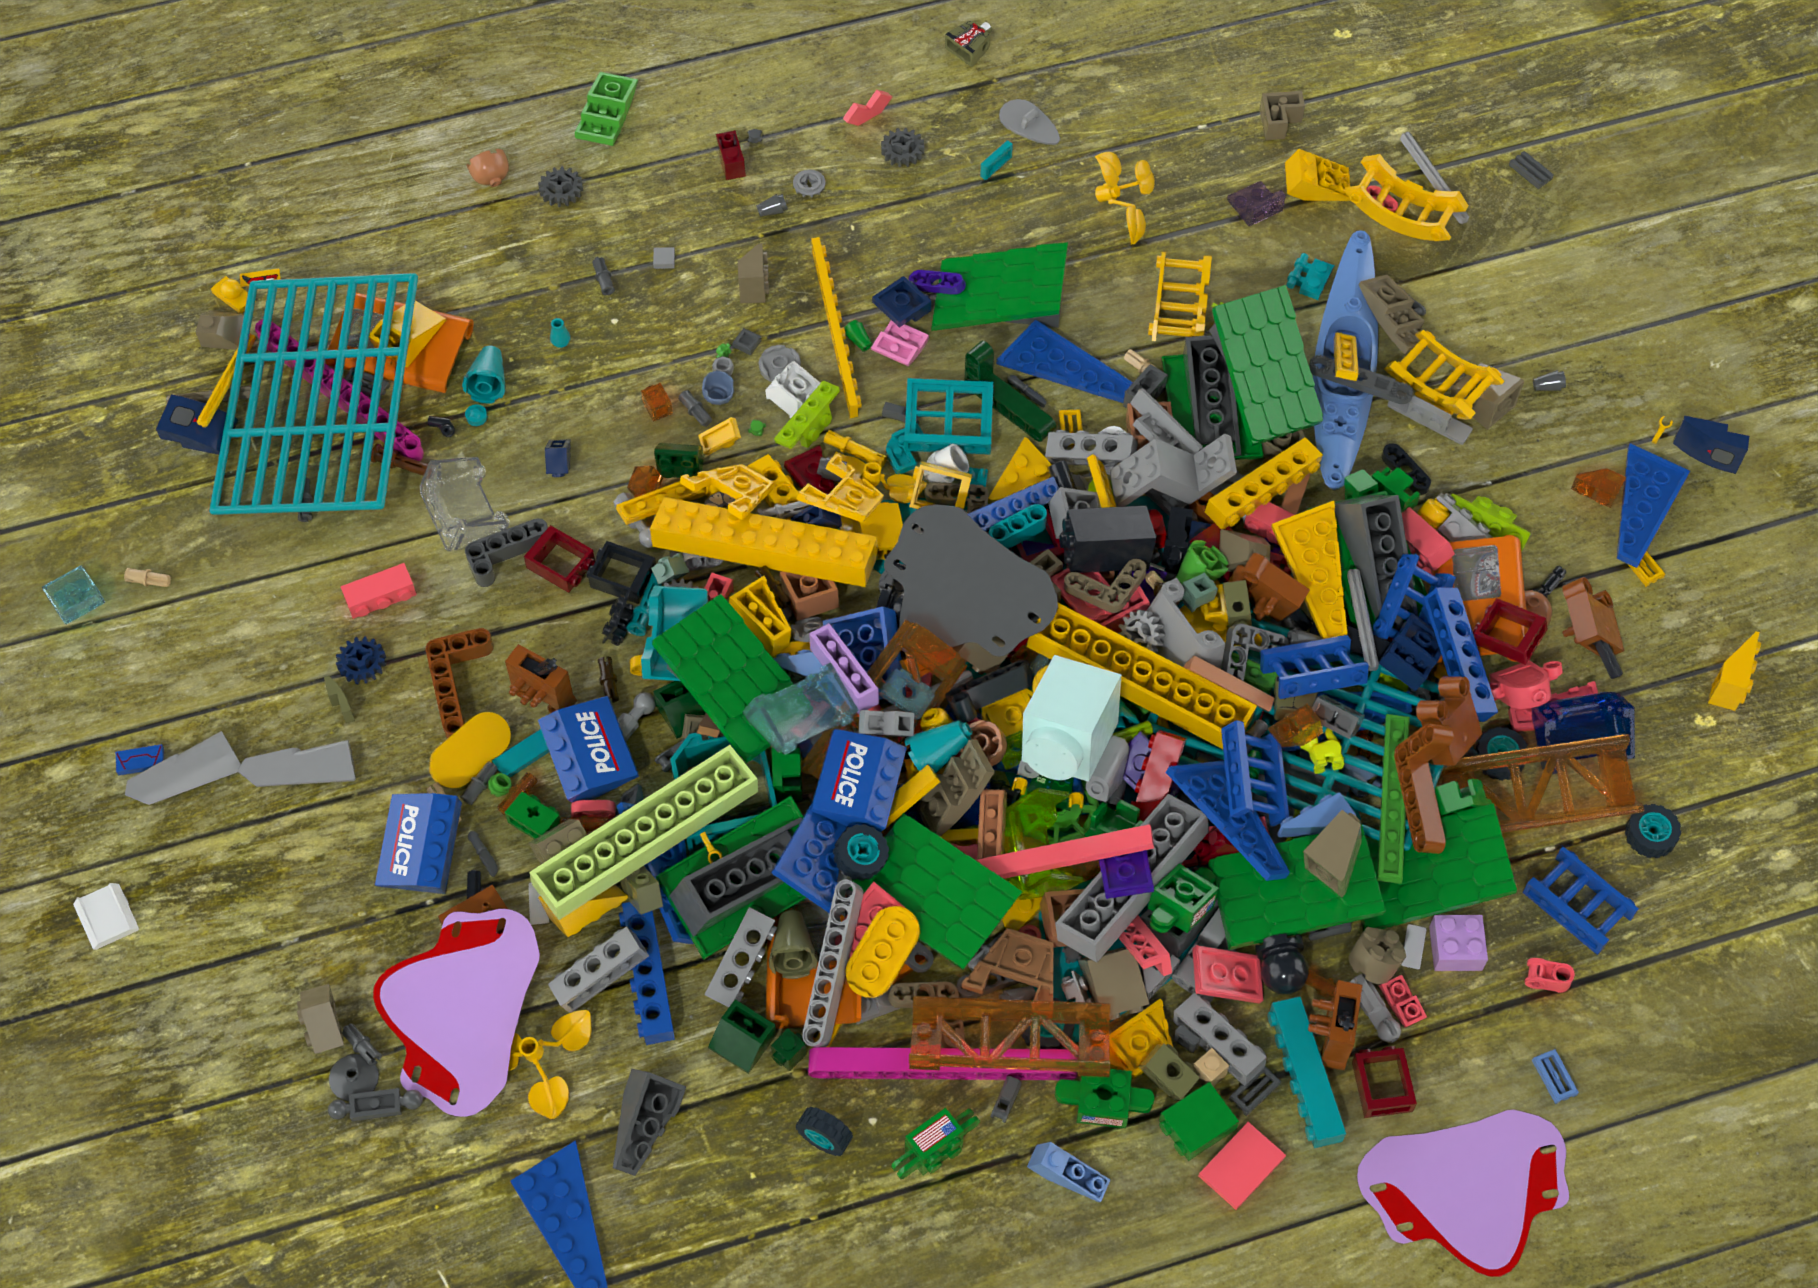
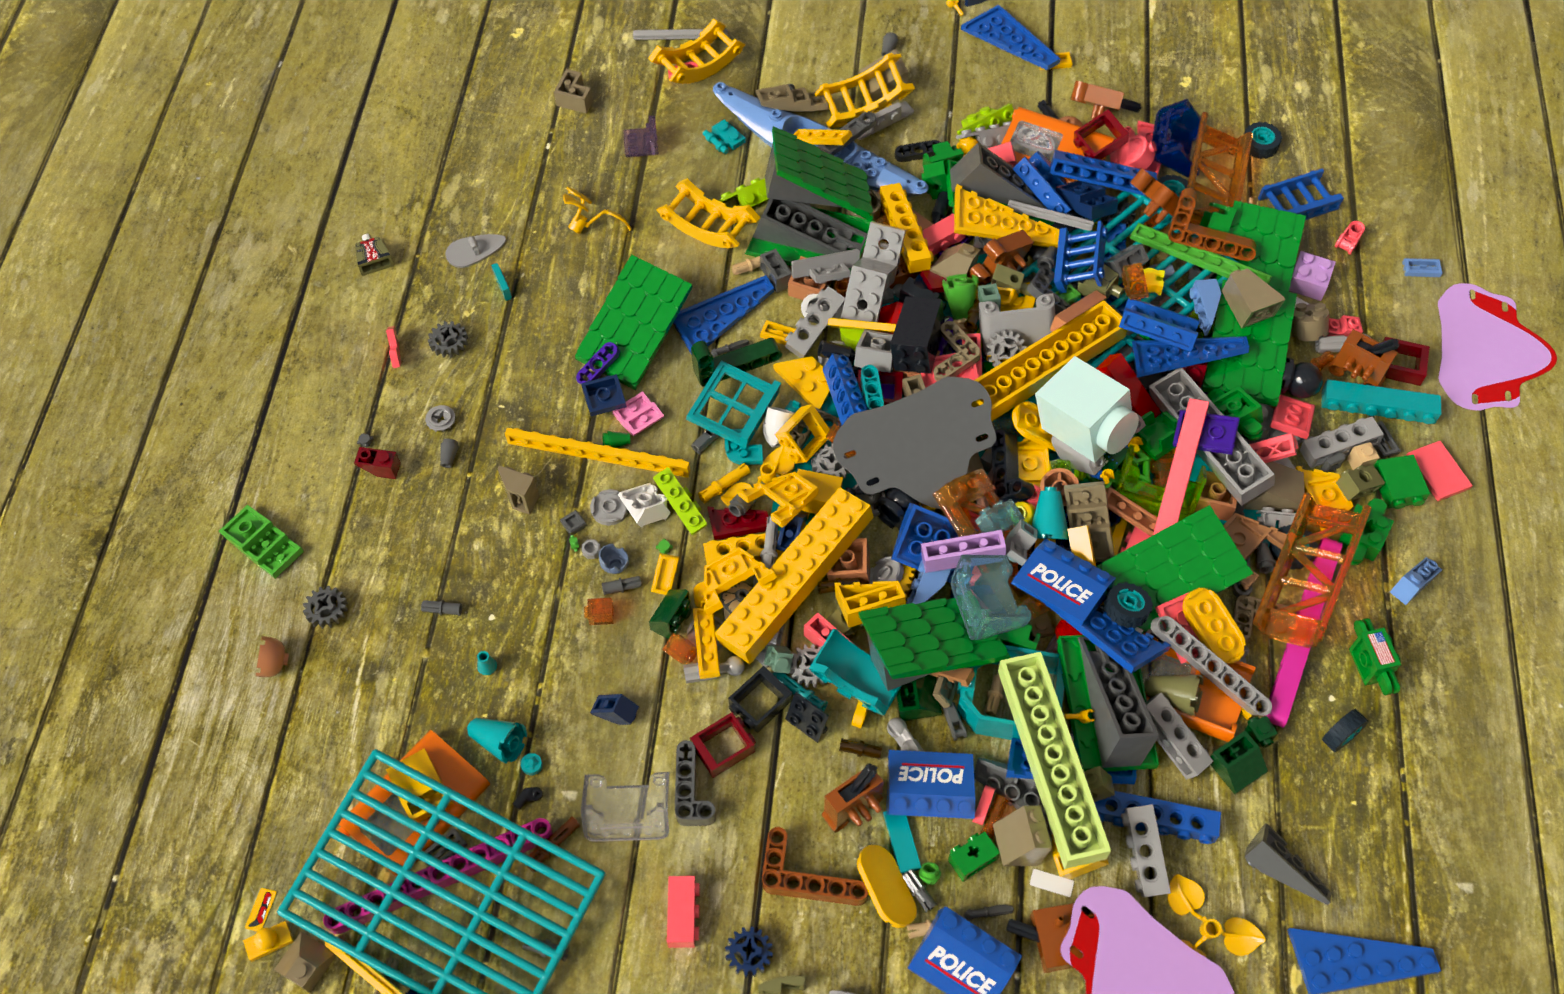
camera: 65 degrees left, 0 degrees up
clear orange pin [497,772,538,815] -> none
light grey tile [653,247,675,269] -> none
dark grey bar [990,1076,1022,1123] -> none
yellow slope [1285,149,1350,201] -> none
clear orange slope [1571,468,1627,508] -> none
yellow slope [1708,631,1761,711] -> none

